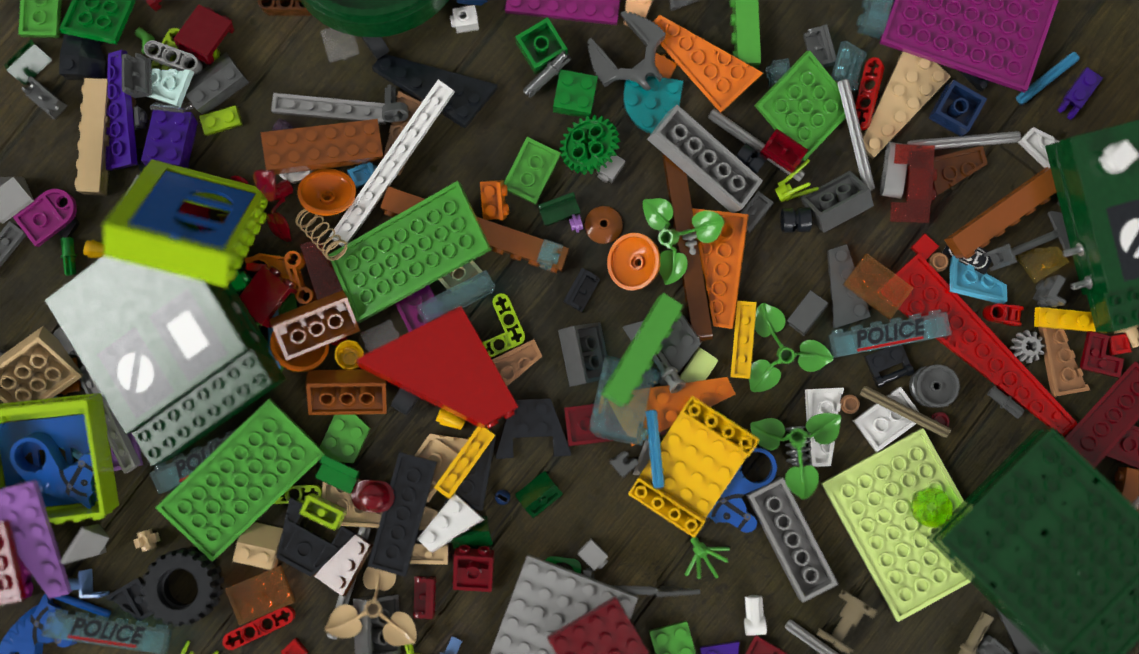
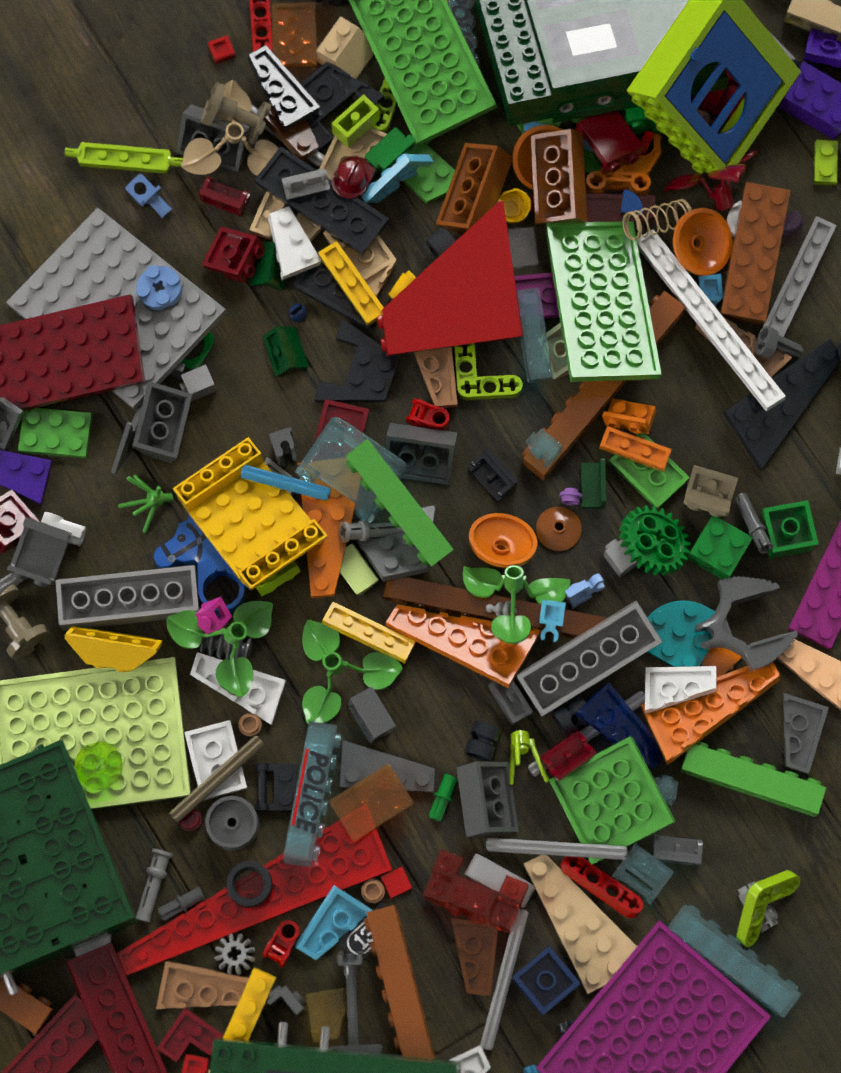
camera: 110 degrees right, 10 degrees down
none -> dark grey panel [7,517,72,588]
none -> yellow wedge [65,626,162,672]
none -> dark grey slope [132,381,192,464]
none -> light grey pin [135,848,173,922]
none -> medium blue plate [136,265,183,311]
none -> dark pink brick [195,597,232,634]
none -> dark tan piece [201,81,271,145]
none -> black tyre [227,861,273,908]
none -> wing [248,46,320,132]
none -> light grey hinge [282,169,330,200]
none -> medium azure wing [361,154,434,203]
none -> red piece [405,399,450,431]
none -> green axle [428,774,458,821]
none -> medium azure plate [539,599,566,642]
none -> light blue plate [565,573,605,609]
none -> clear blue wing [575,682,664,770]
none -> orange tile [599,426,672,472]
none -> blue tile [620,189,643,216]
none -> white wing [645,666,717,714]
none -> dark tan bracket [683,465,738,517]

